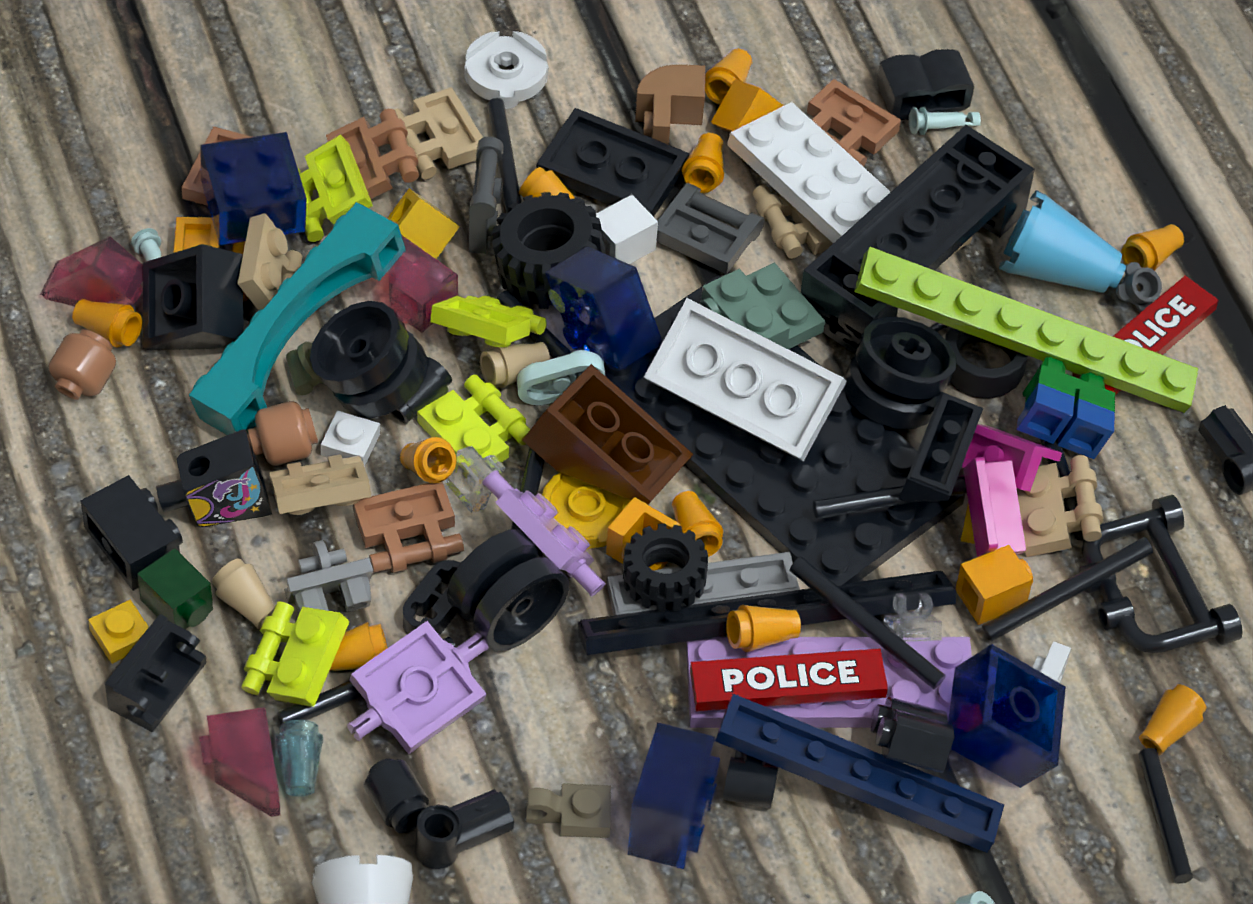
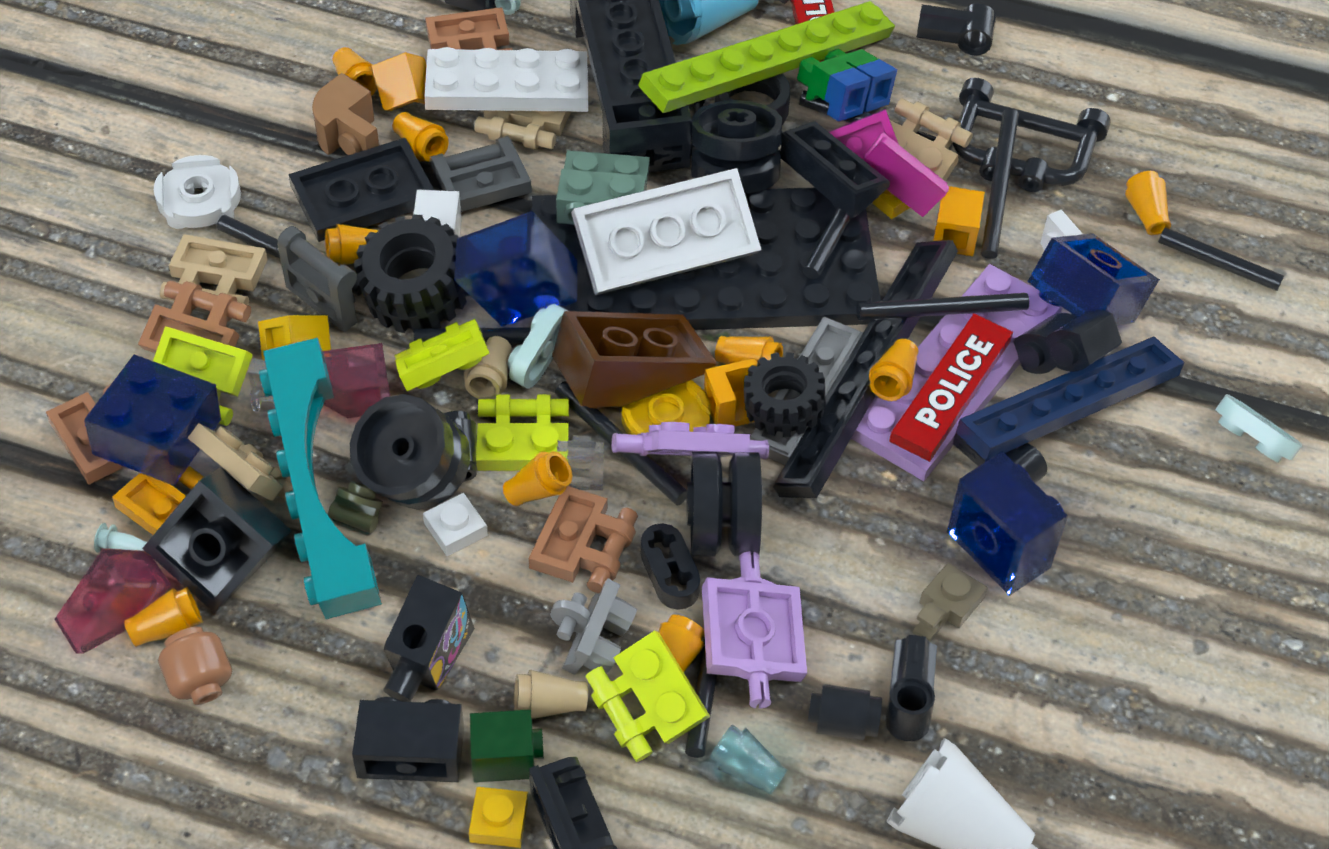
camera: 50 degrees left, 0 degrees up
clear pink slope [199,707,281,817] -> none
nougat head [248,401,318,466] -> none
tan plate [269,454,372,515] -> none
clear tile [884,593,942,641] -> none

